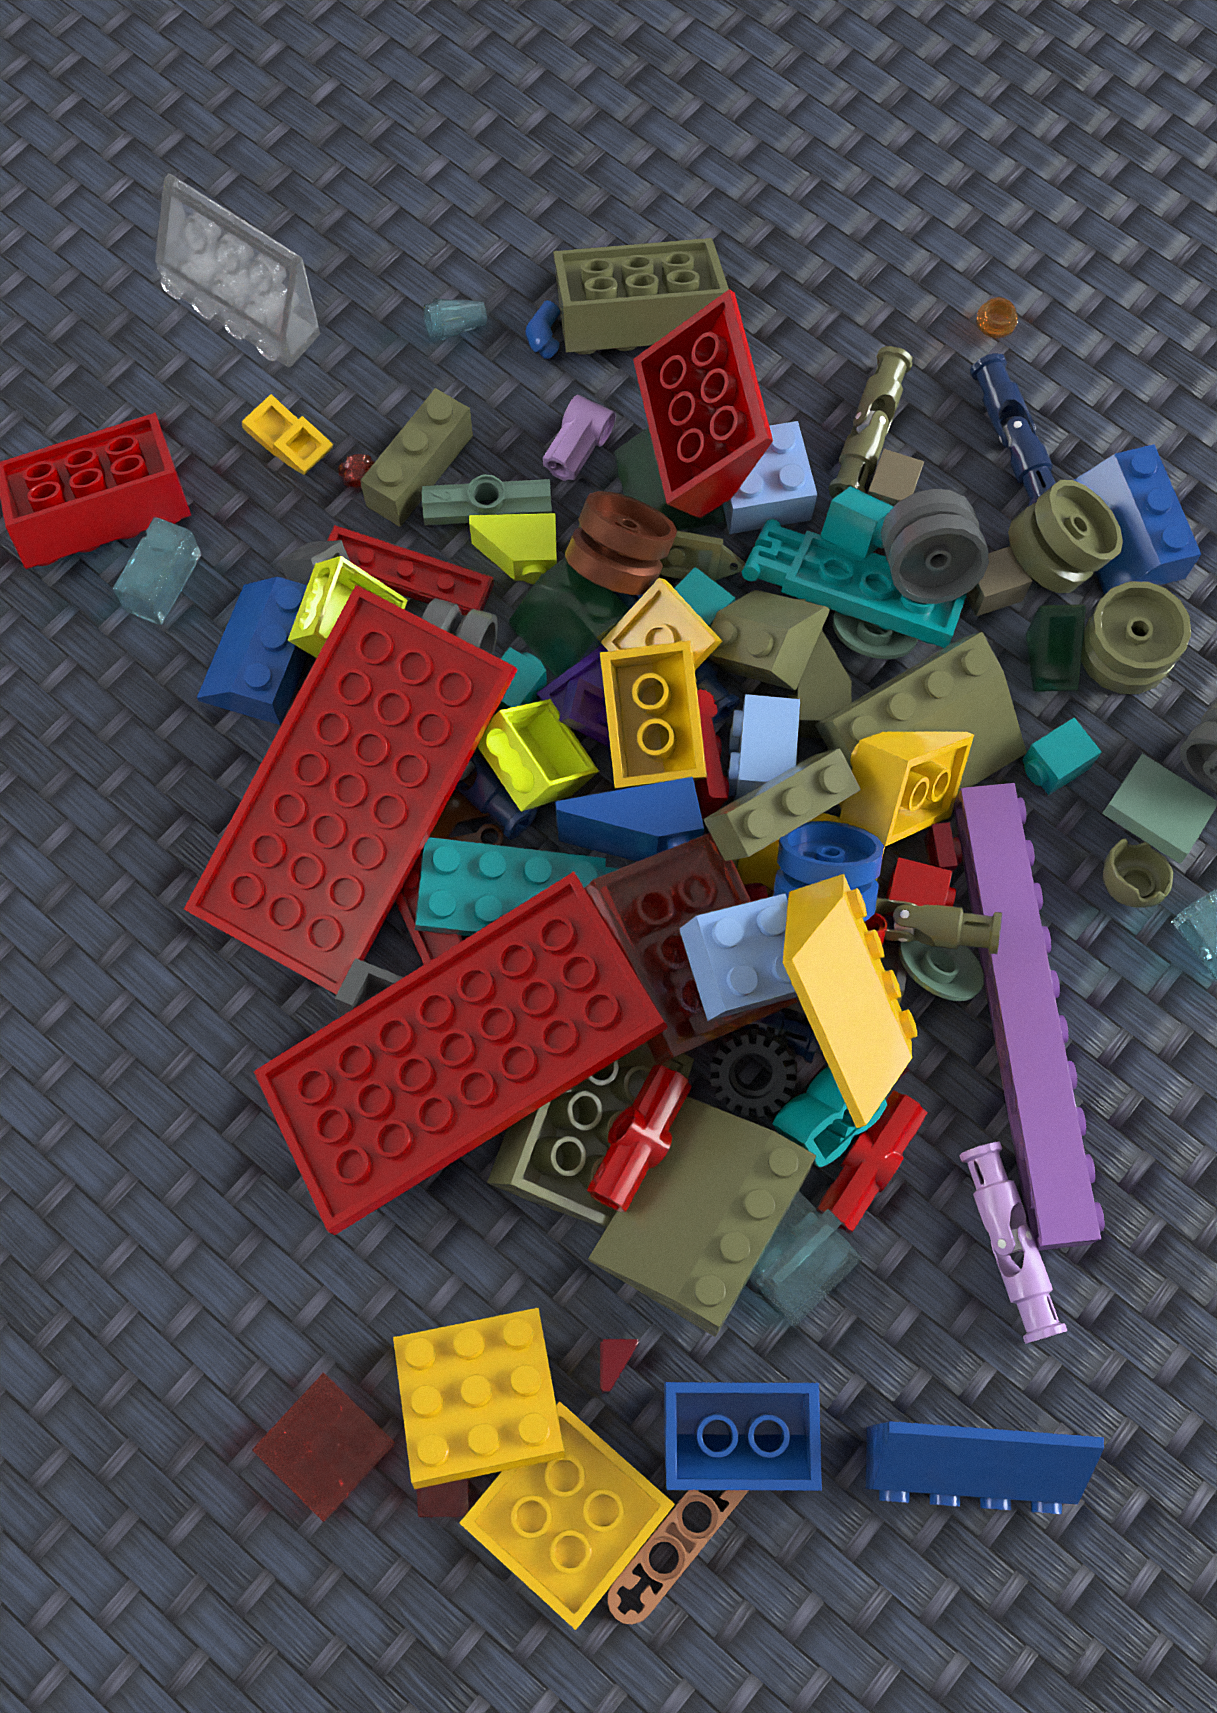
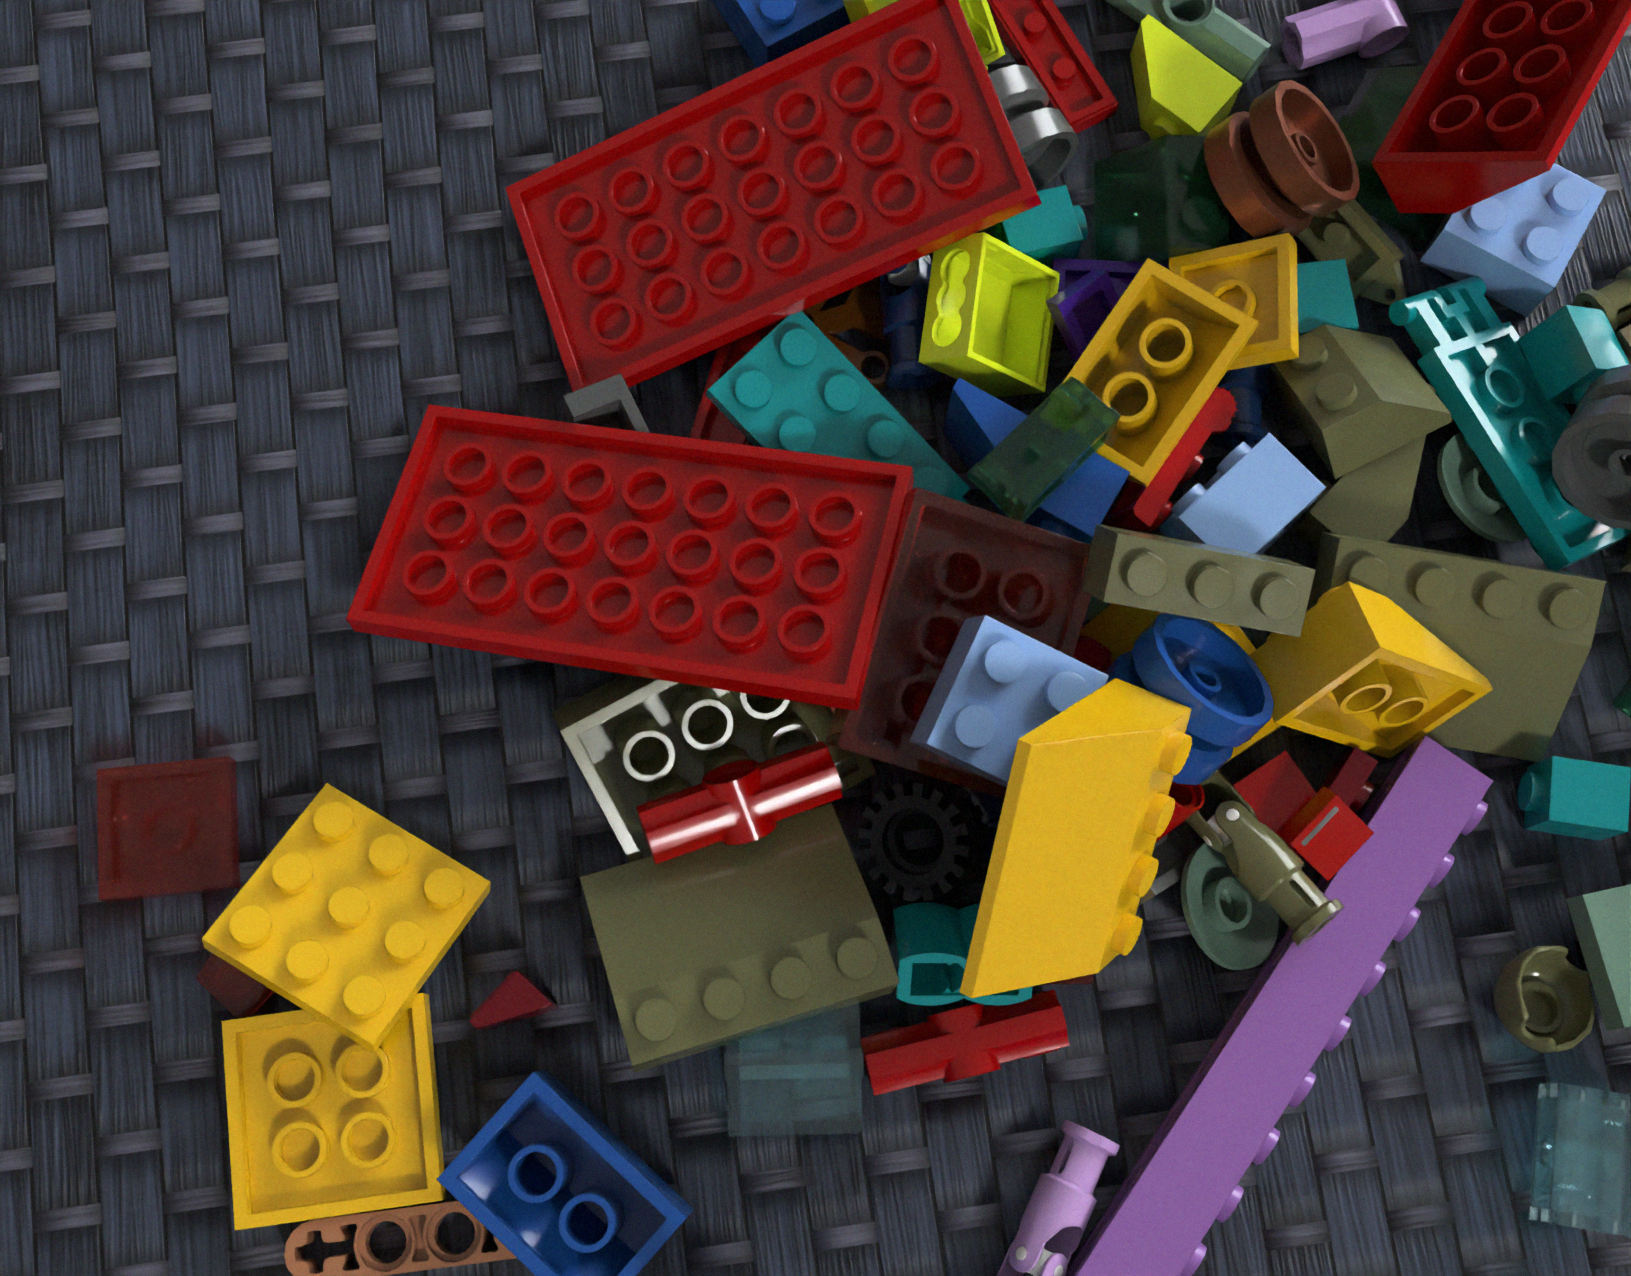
camera: 40 degrees right, 5 degrees up
none -> clear green hinge [967,376,1121,526]
none -> red tile [1278,786,1374,881]

